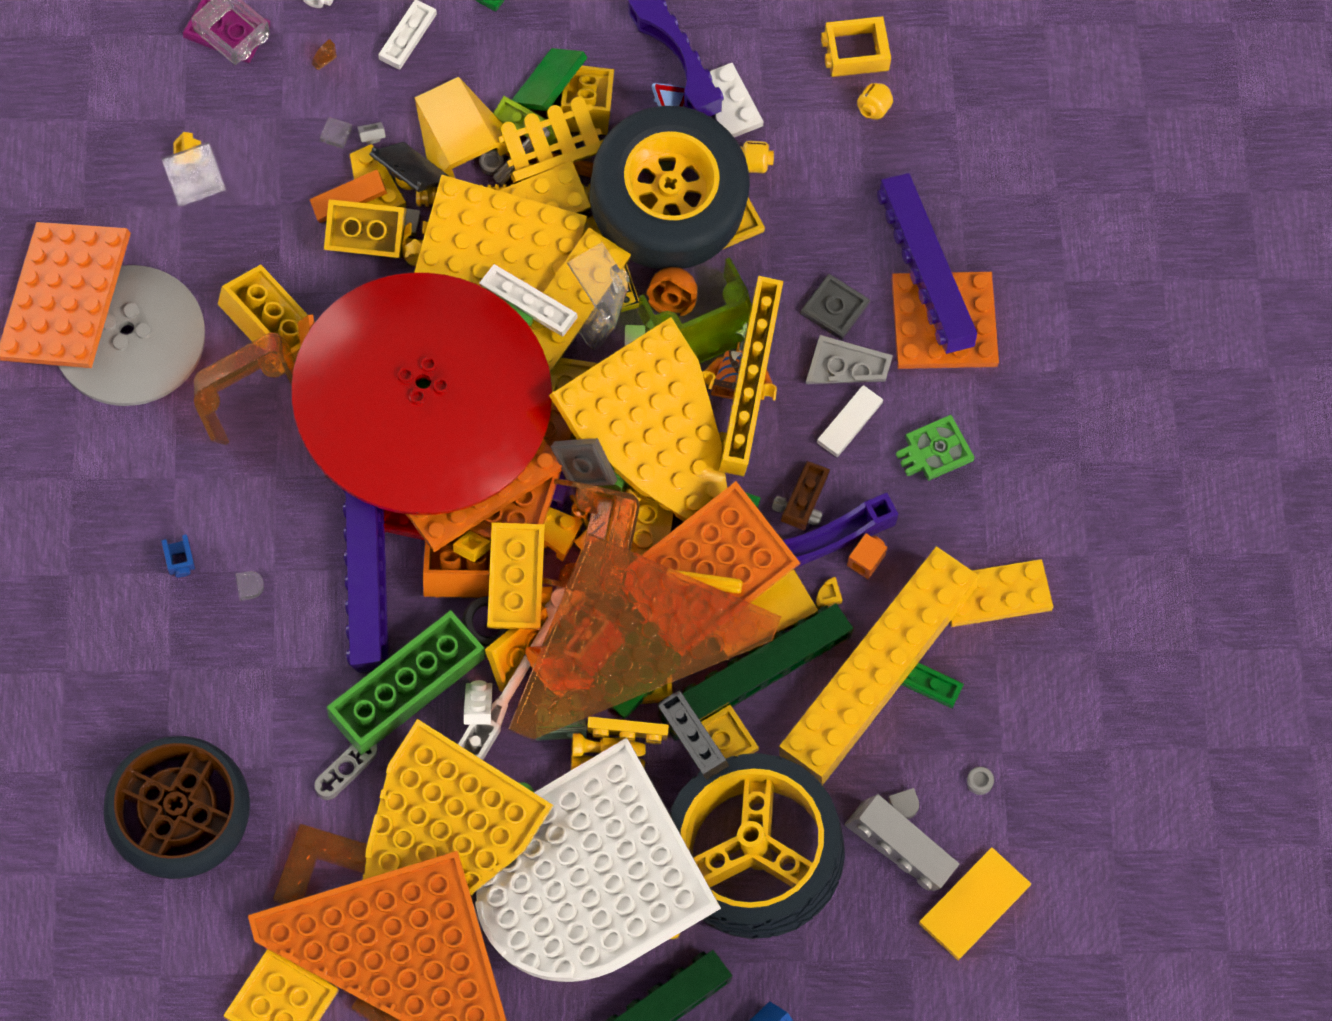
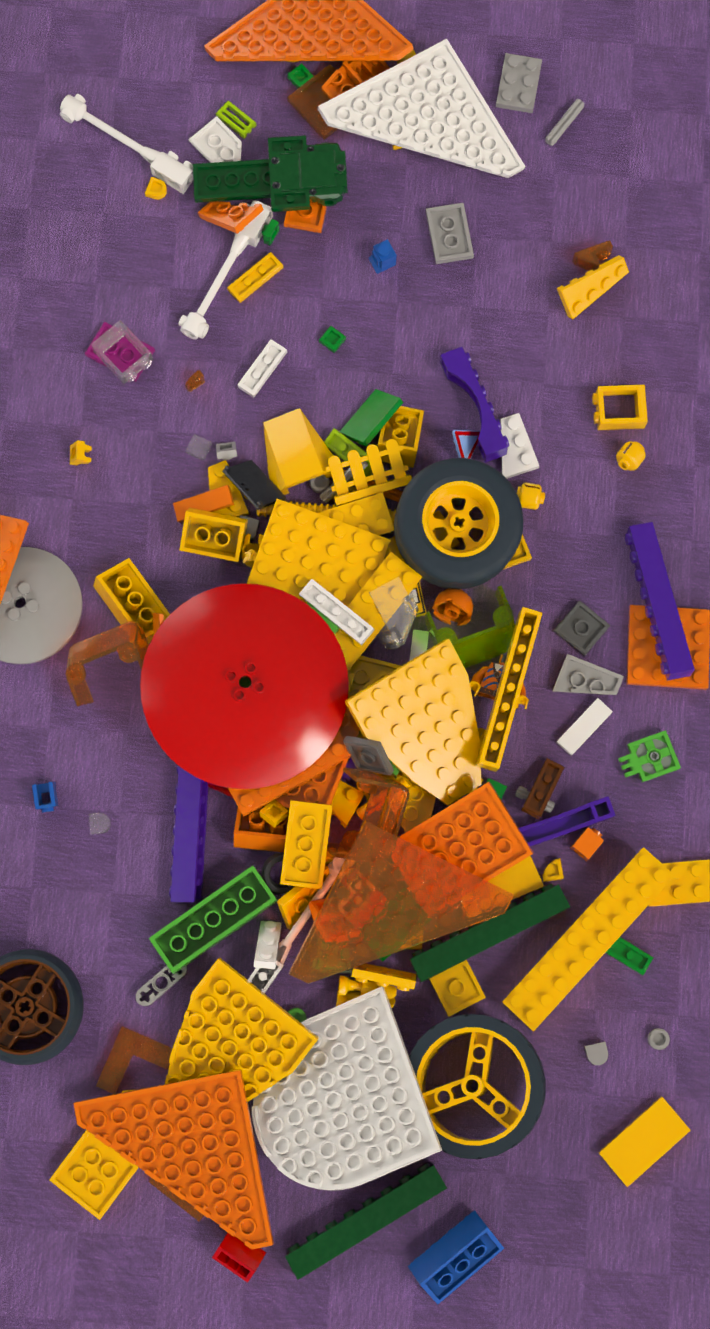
camera: 10 degrees right, 10 degrees up
clear plate [161,142,226,207] -> none
plate [657,690,729,780] -> none
yellow axle [665,569,742,594] -> none
light grey wedge [844,794,959,891] -> none

